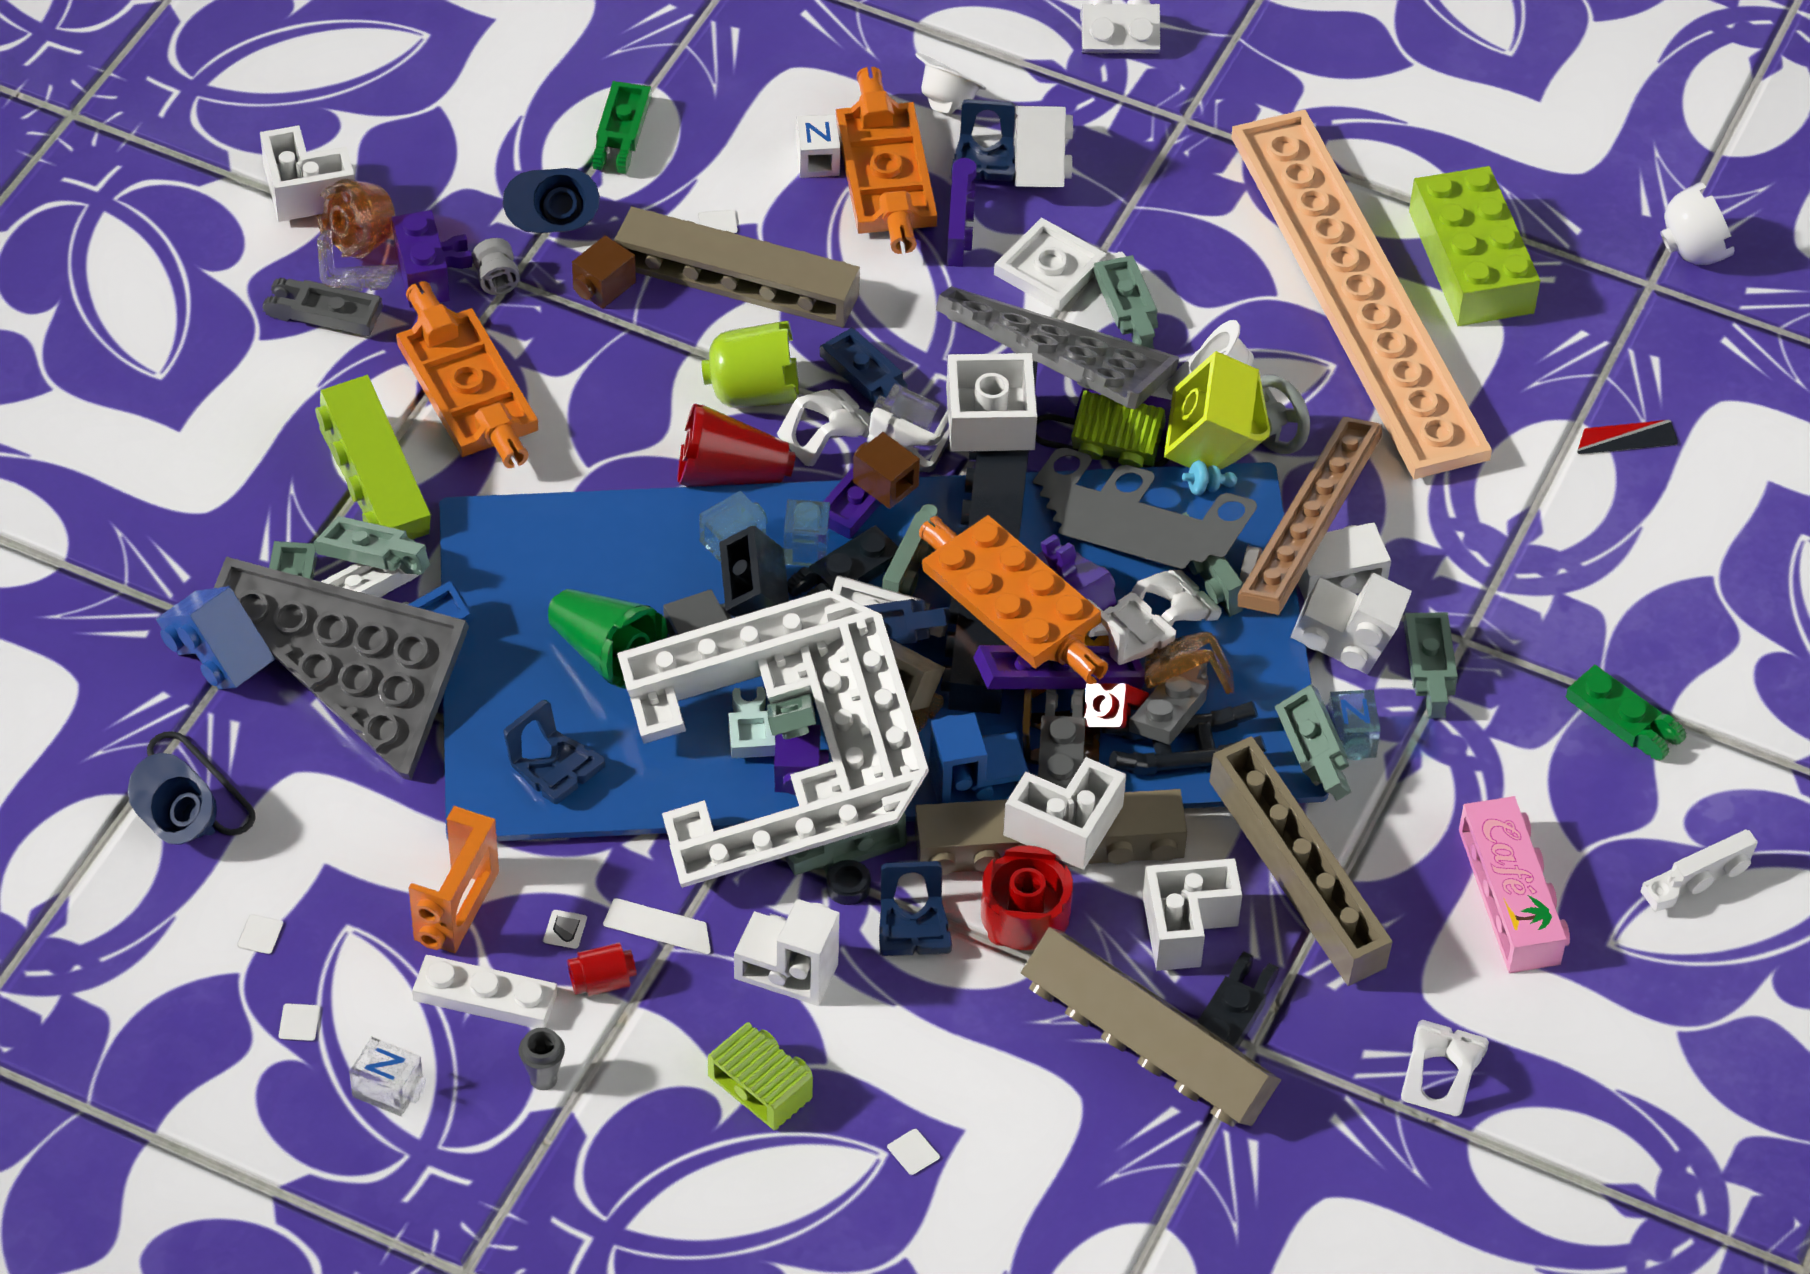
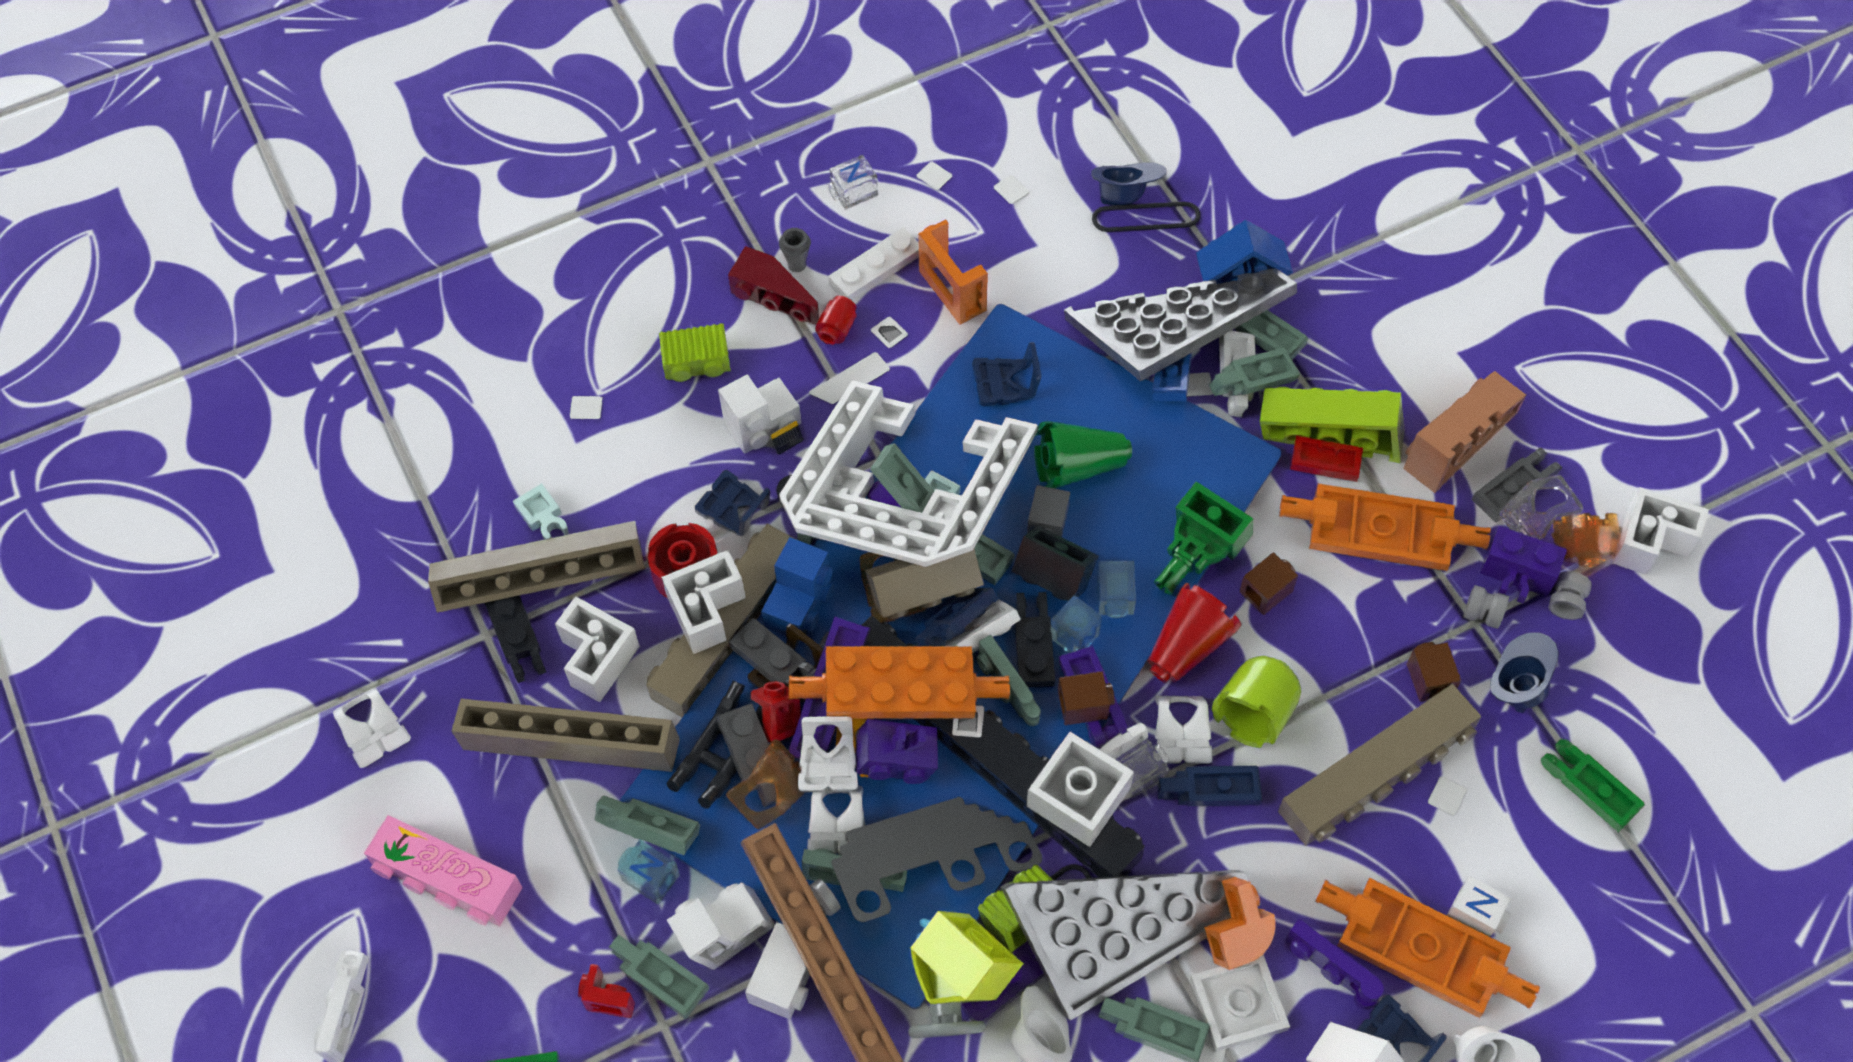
camera: 130 degrees right, 10 degrees up
none -> light aqua plate [513,483,569,540]
none -> red bracket [578,964,635,1019]
none -> dark red slope [728,246,819,325]
none -> green brick [1154,481,1253,595]
none -> orange brick [1204,877,1276,970]
none -> reddish brown brick [1239,552,1298,615]
none -> red plate [1290,436,1363,482]
none -> nougat wedge [1403,371,1526,493]
none -> light grey wheel [1548,571,1592,620]

